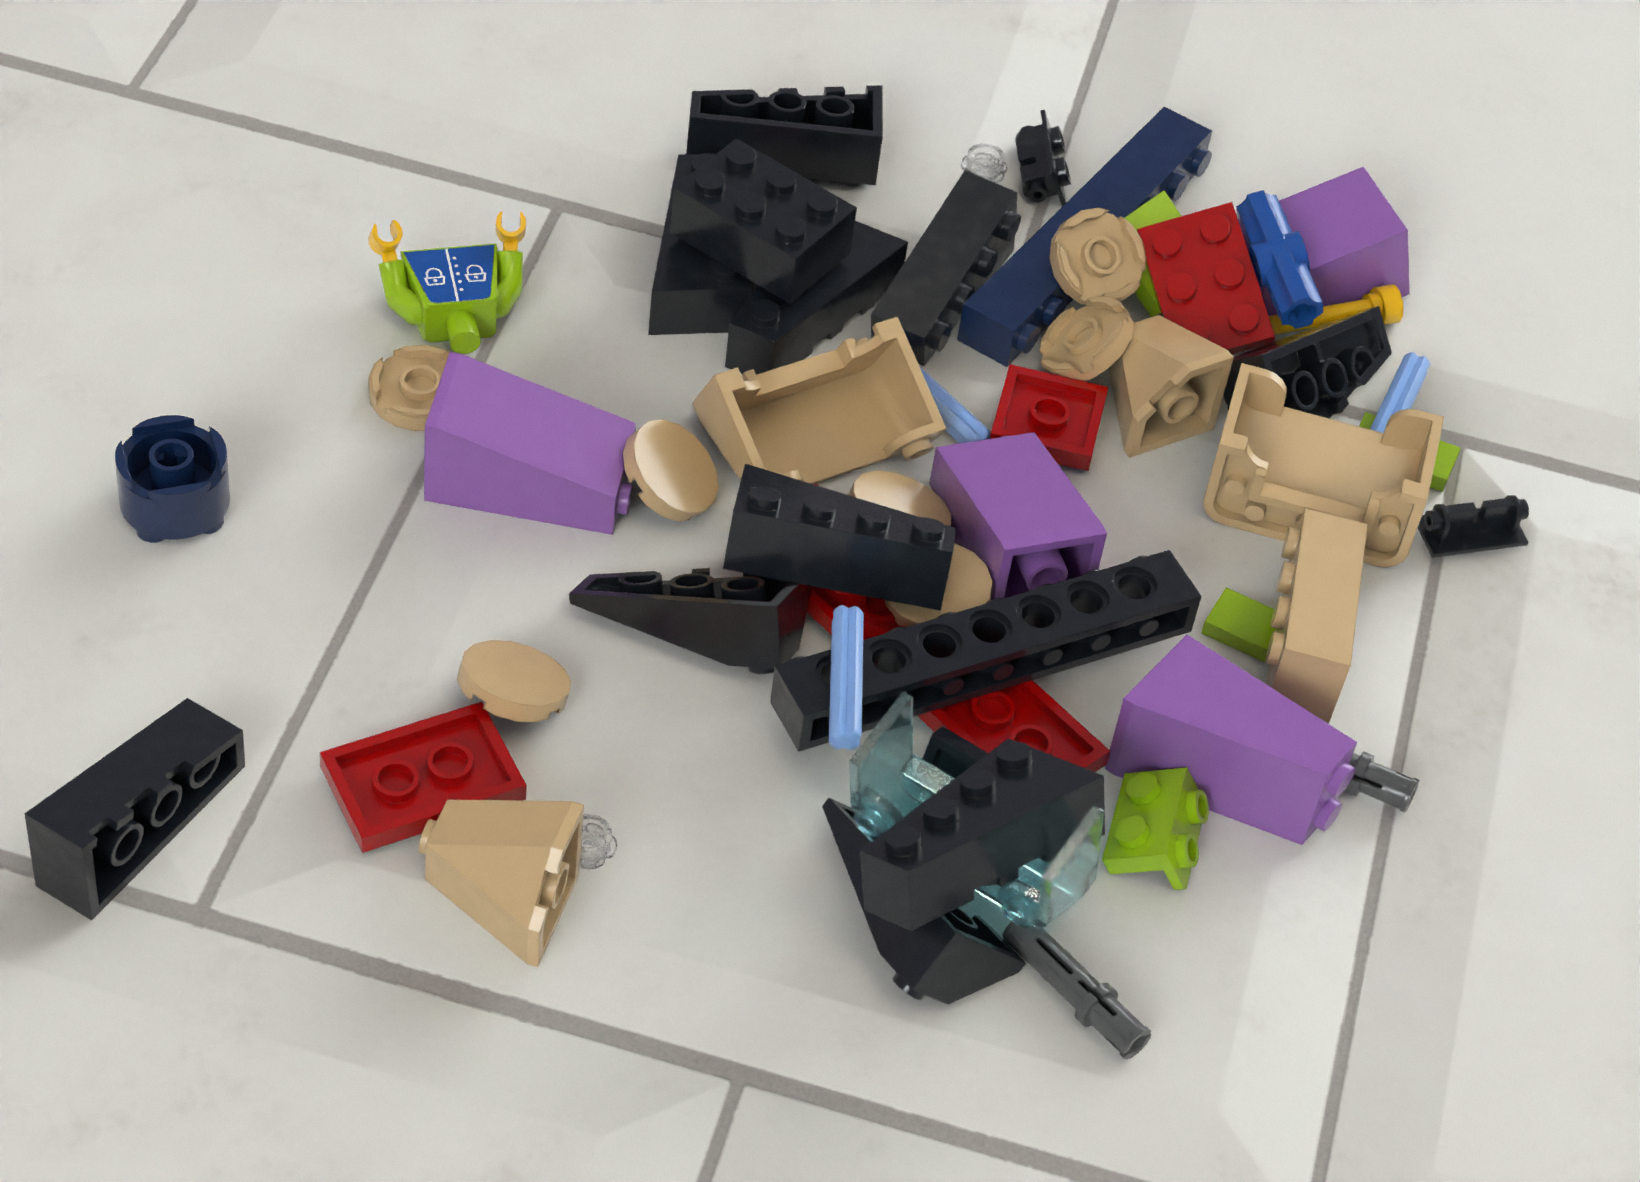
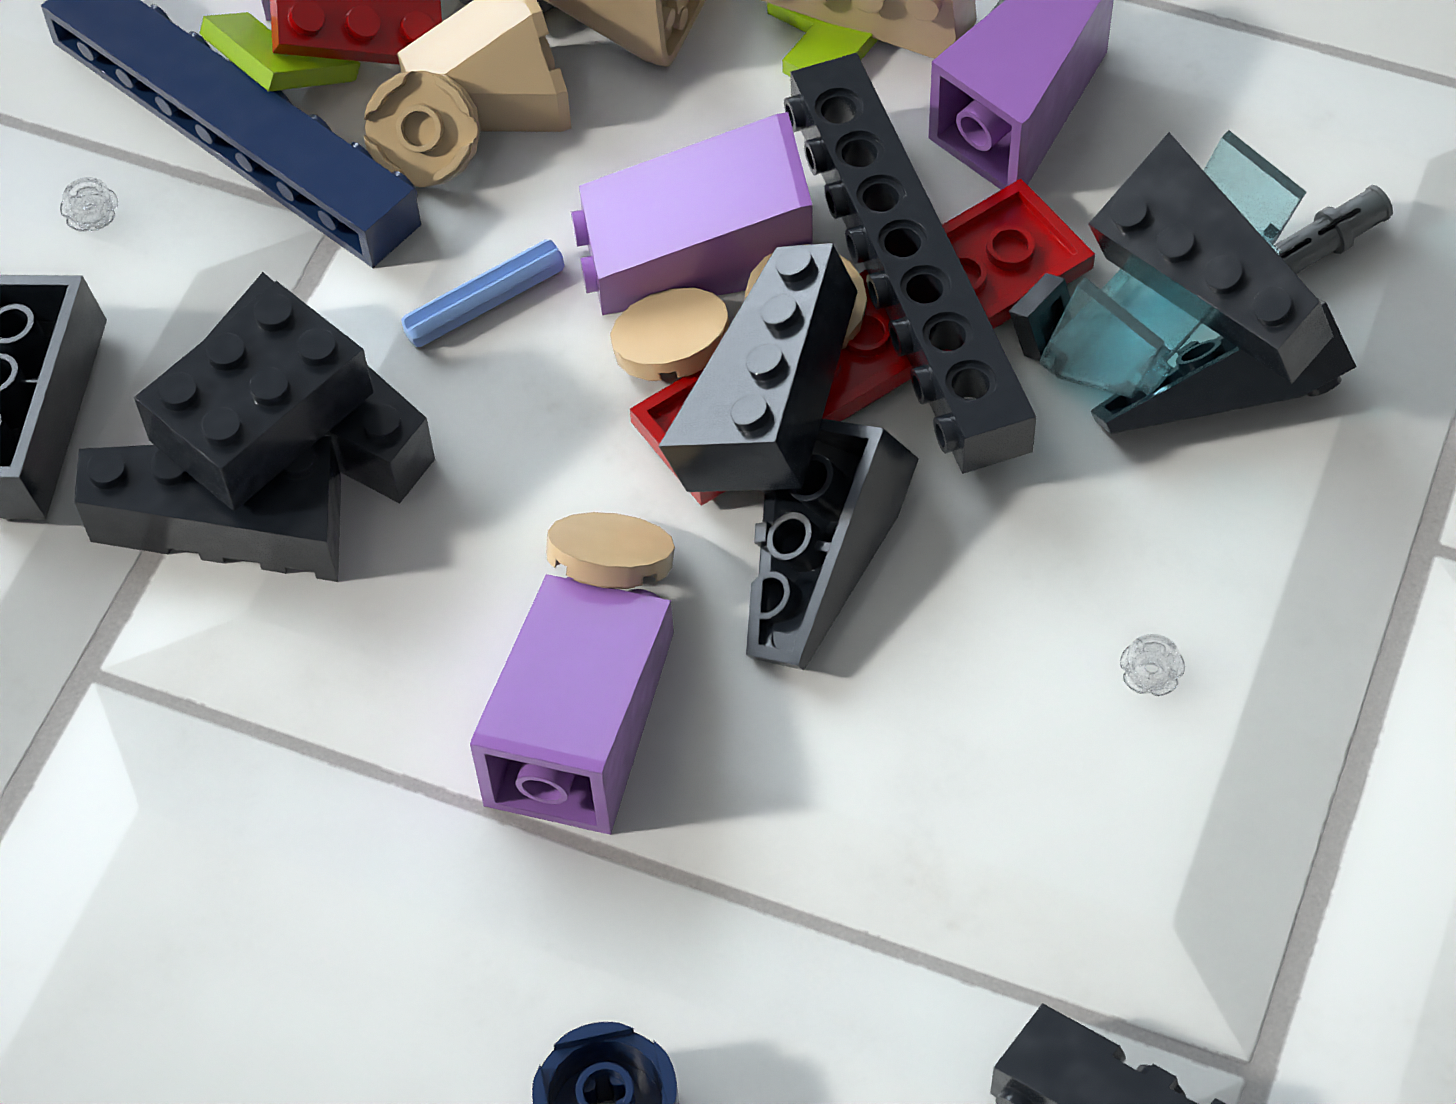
camera: 75 degrees left, 10 degrees up
red plate [320,701,527,853] -> none
torso [368,211,526,354] -> none
tan tile [368,345,450,431] -> none
tan slope [419,800,584,967] -> none
tan tile [457,640,571,722] -> none
tan windscreen [692,317,947,484] -> none
light blue axle [829,605,864,751] -> none
black wedge [871,170,1021,366] -> none
red plate [990,364,1109,471] -> none
black hinge [1015,109,1071,206] -> none
tan tile [1049,208,1147,306] -> none
lime bracket [1102,767,1209,890] -> none

